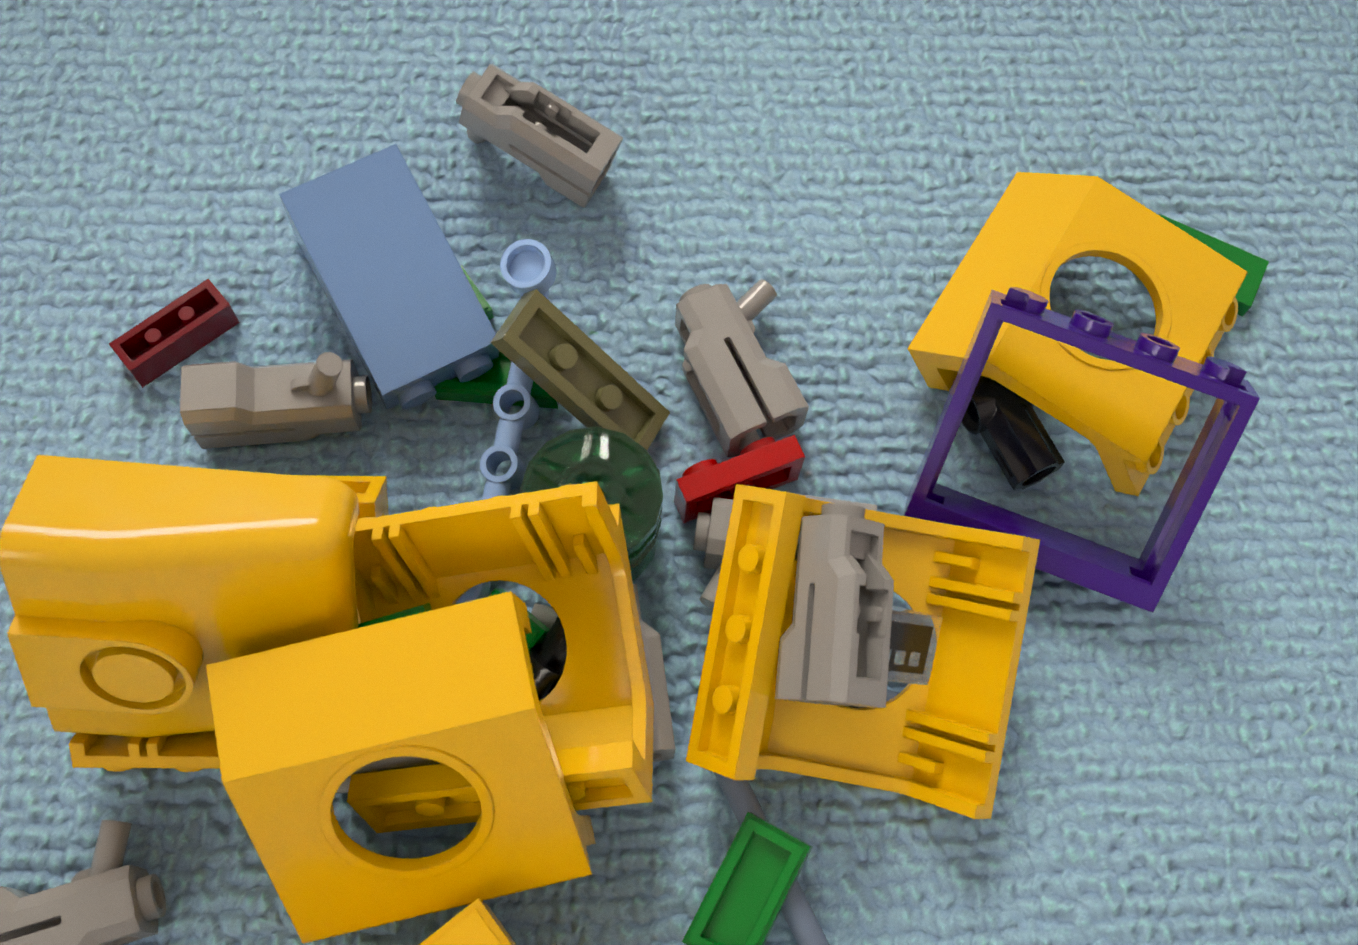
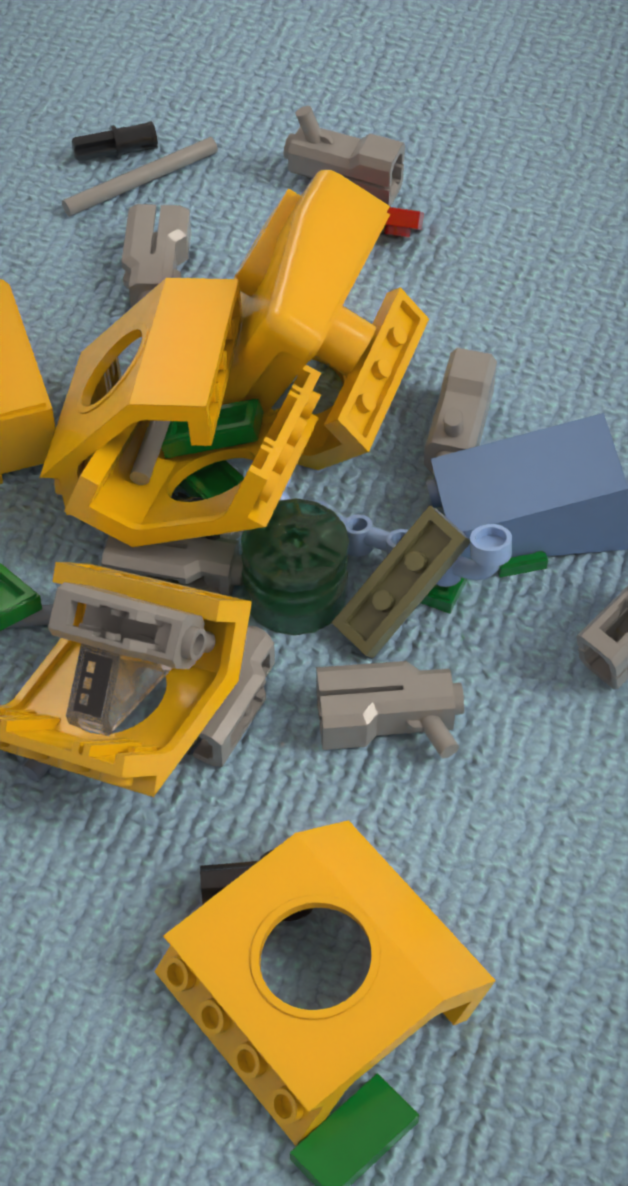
camera: 115 degrees right, 15 degrees down
dark red piece [109,279,240,388] -> none
red plate [674,434,805,523] -> none
dark purple window [904,287,1260,613] -> none

